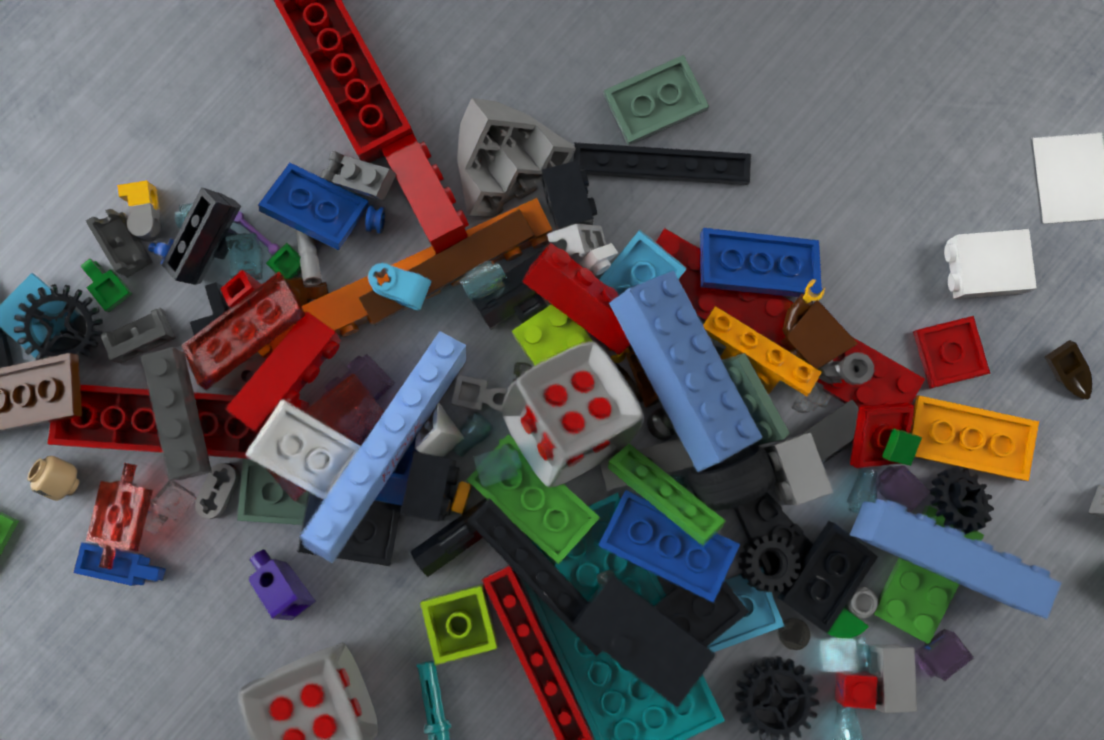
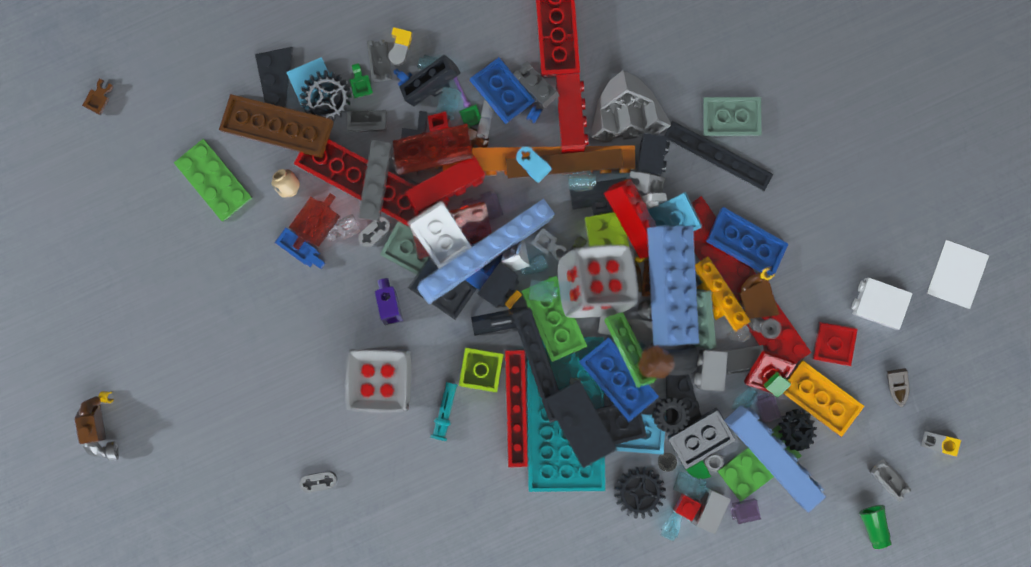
camera: 25 degrees right, 5 degrees up
none -> reddish brown hair [638,345,674,378]

